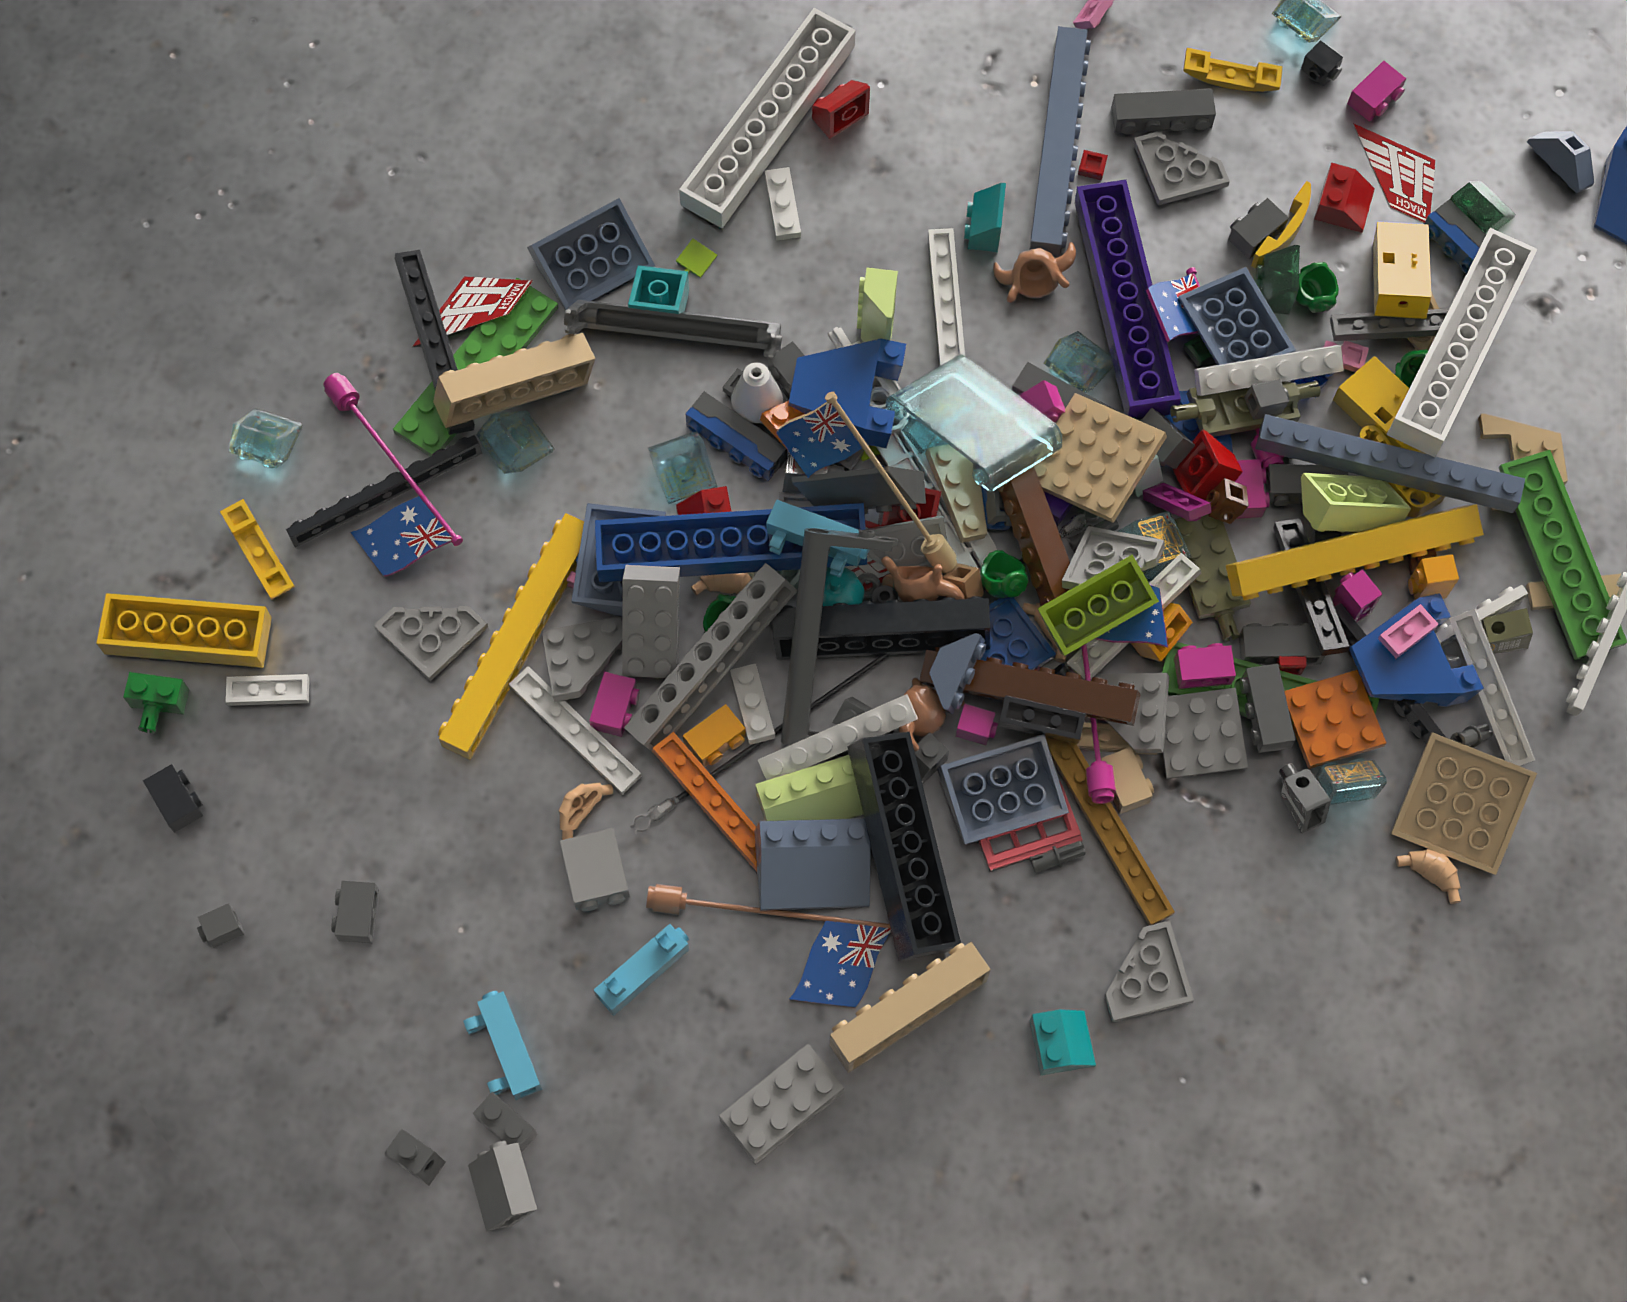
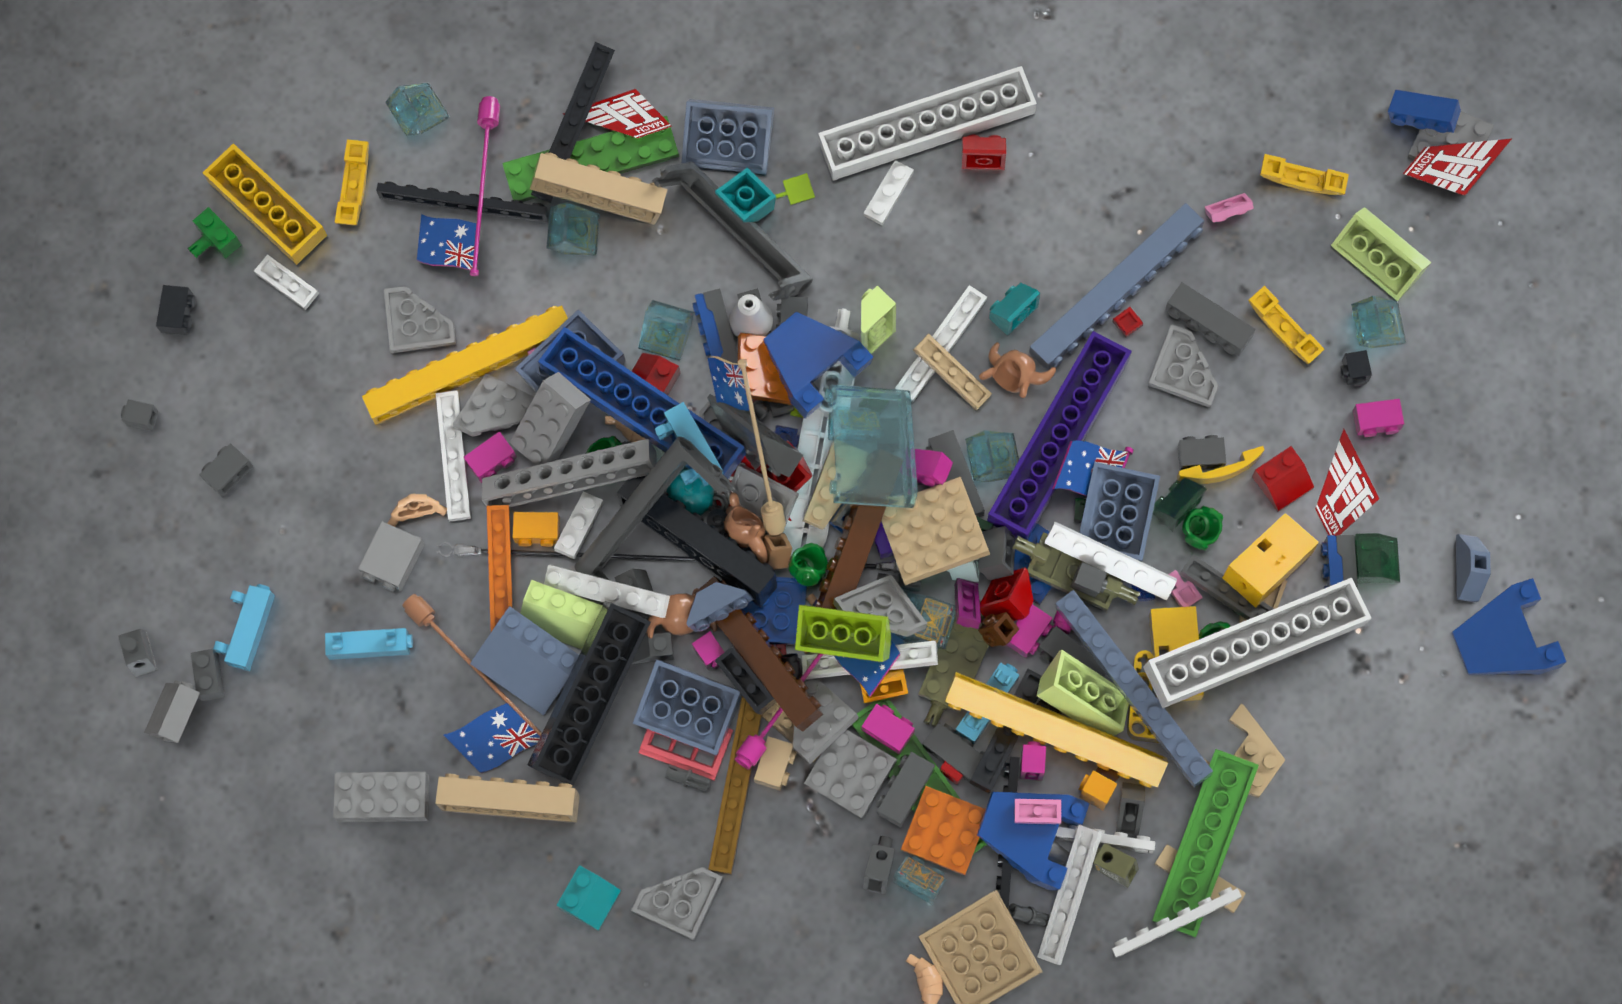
camera: 45 degrees right, 5 degrees up
none -> tan tile [913,333,992,410]
none -> medium azure brick [955,663,1019,745]
none -> dark grey slope [1116,782,1145,838]

